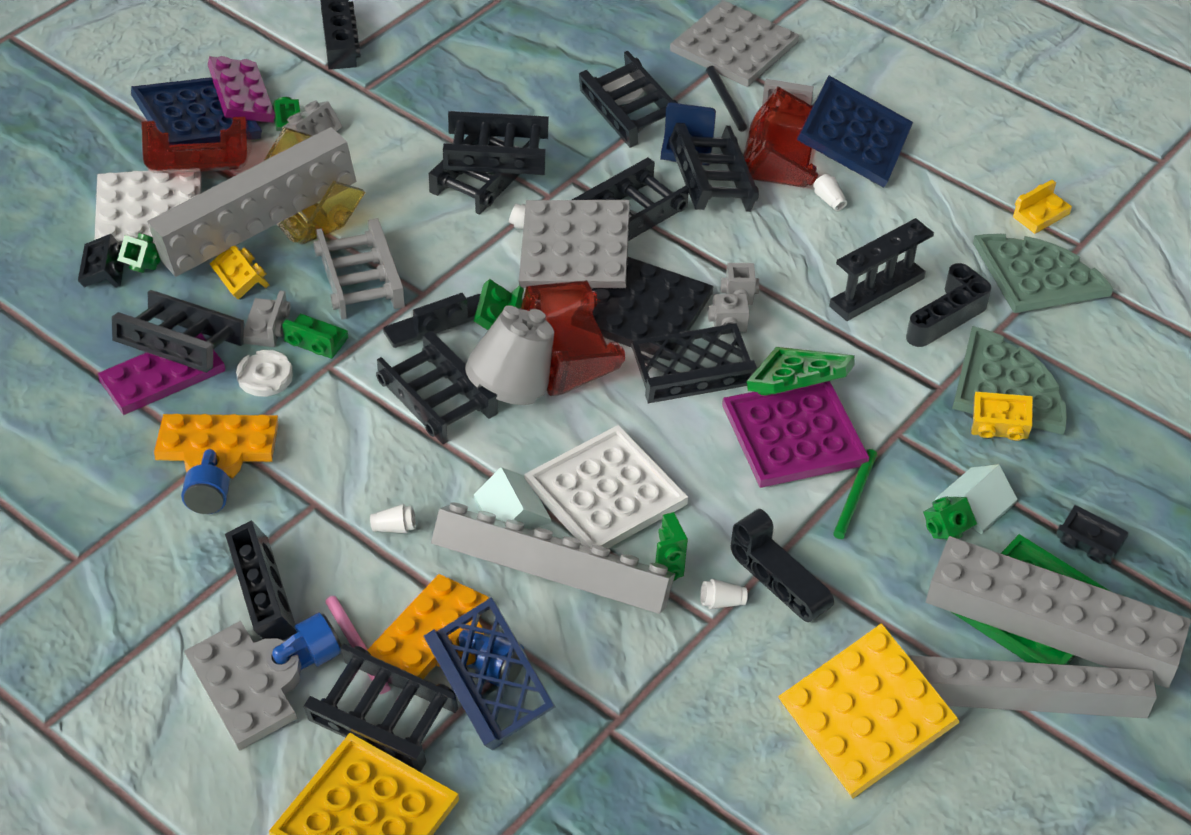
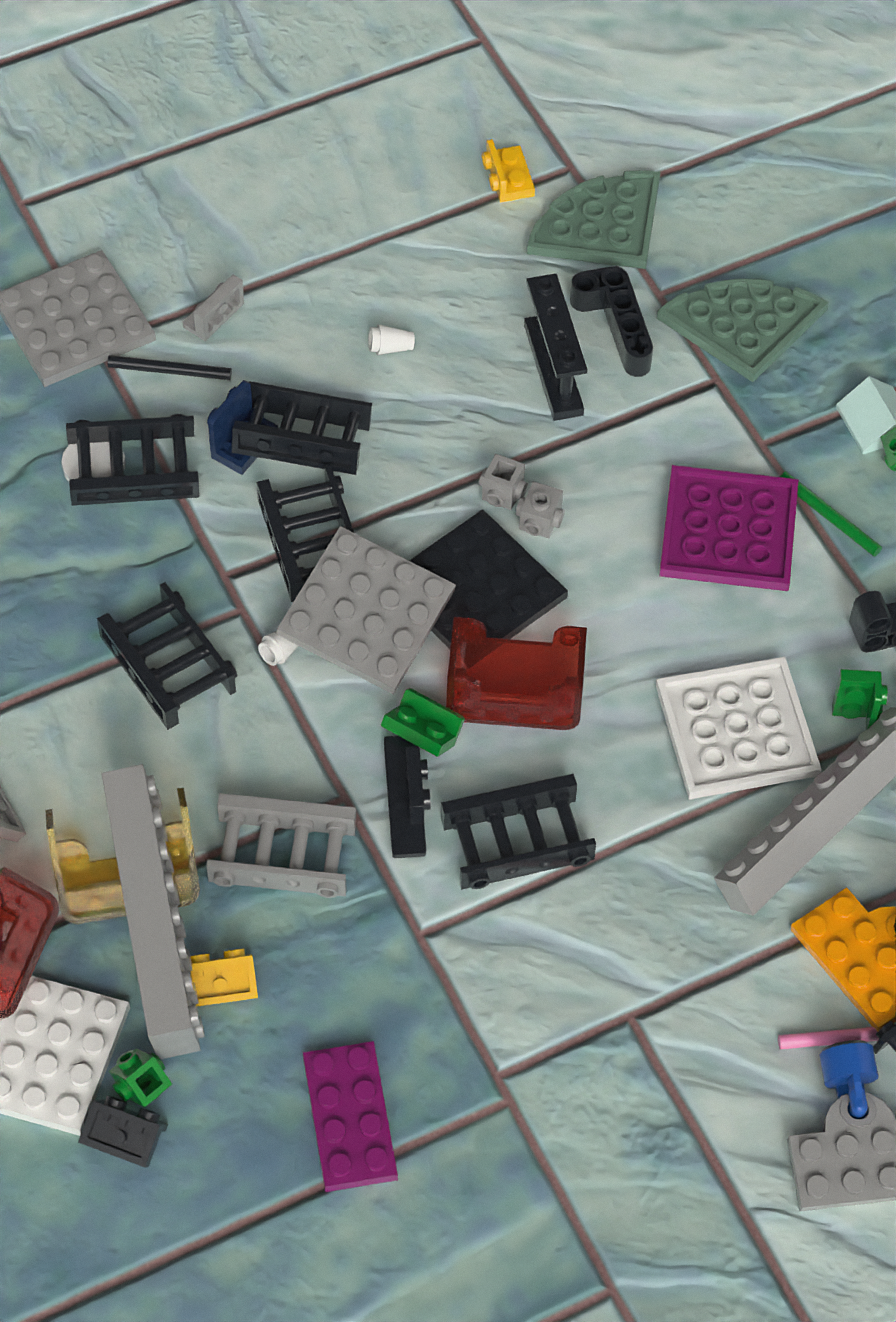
camera: 65 degrees left, 10 degrees up
black fence [112,290,244,373] -> none
light orange plate [154,414,279,514] -> none
black brick [225,520,297,640] -> none
white tile [236,350,293,397] -> none
light grey bracket [244,291,291,347] -> none
green bracket [282,313,349,359] -> none
white cone [370,504,416,533] -> none
black fence [443,111,549,175] -> none
light grey cone [465,305,554,405] -> none
light aqua slope [474,467,551,529] -> none
black fence [631,323,757,404] -> none
clear red windscreen [743,86,818,188] -> none
green plate [747,347,855,395] -> none
dark blue plate [797,75,913,188] -> none
yellow bracket [971,392,1033,441] -> none

